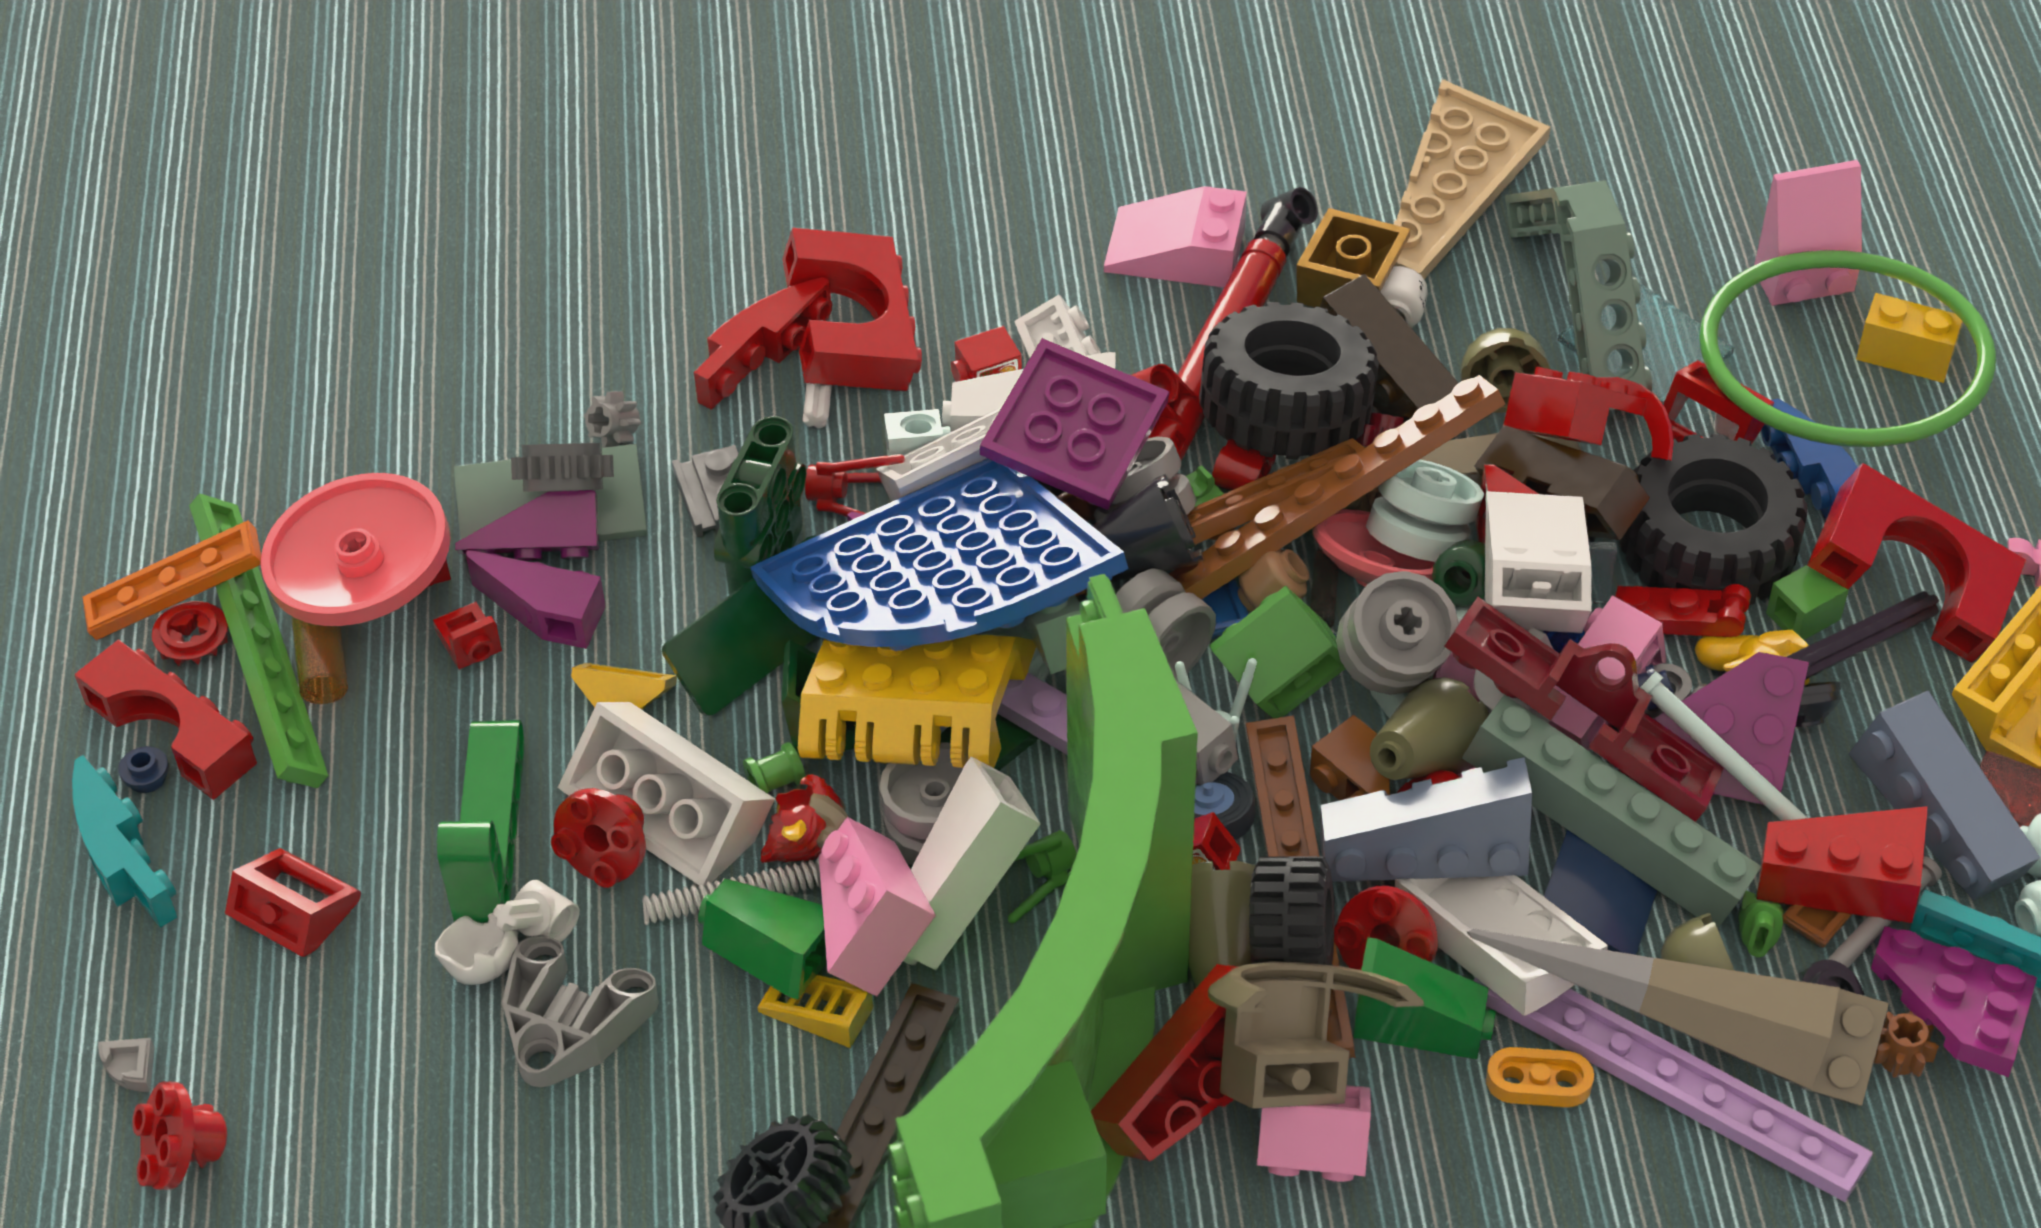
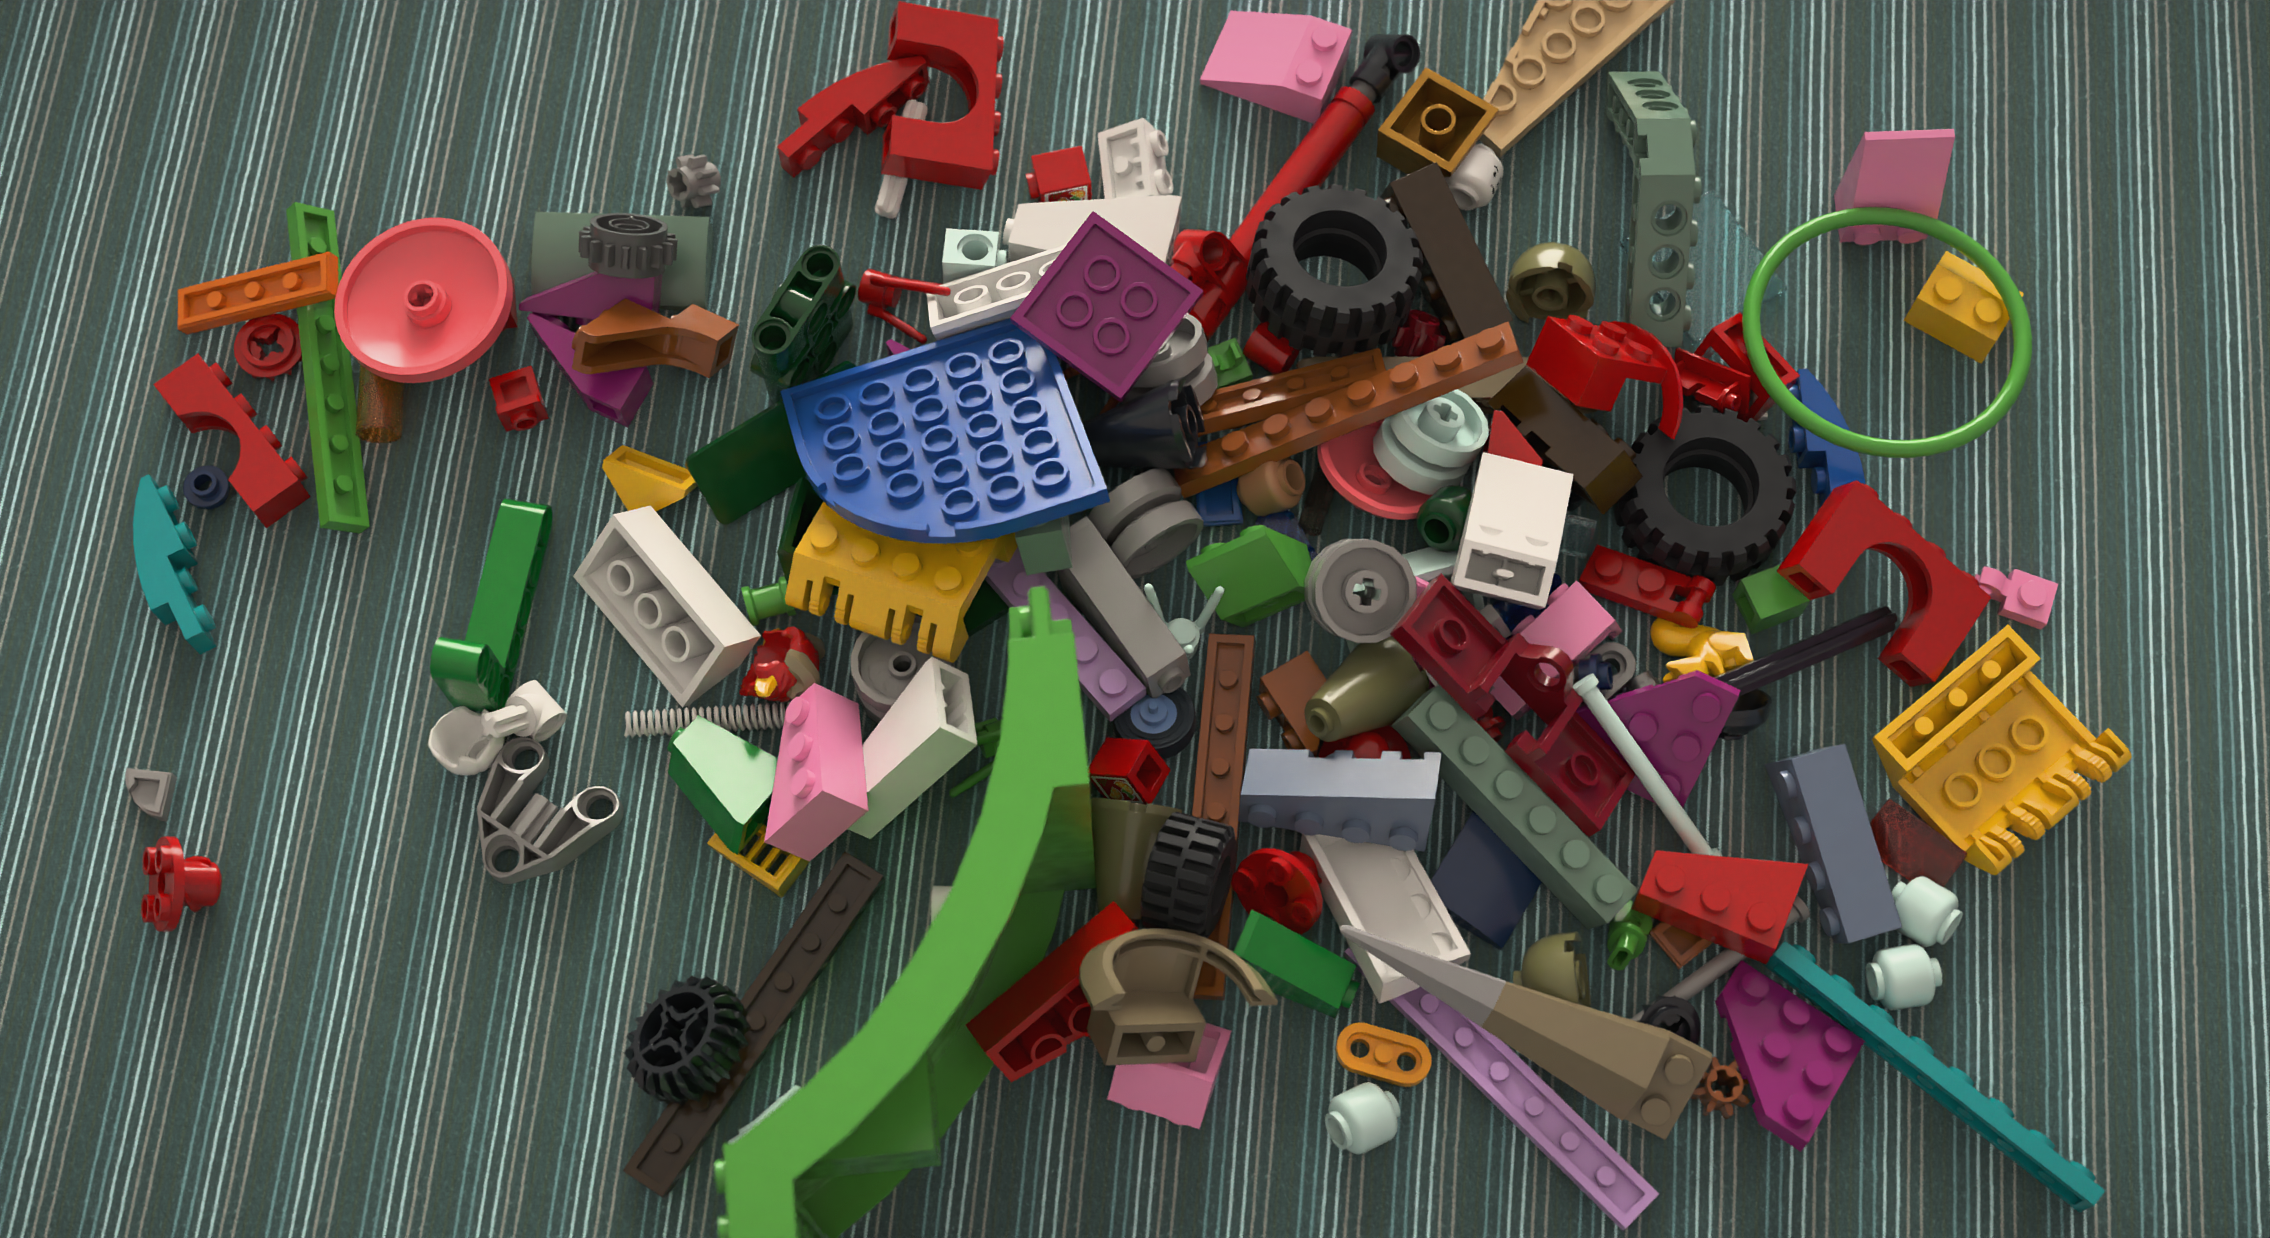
camera: 10 degrees right, 20 degrees up
red tile [225,848,361,957] -> none
red plate [551,788,646,888] -> none
flat silver plate [672,445,738,538] -> none
none -> dark orange arch [572,298,739,378]
none -> light aqua head [1325,1082,1400,1155]
none -> red hinge [1674,348,1751,417]

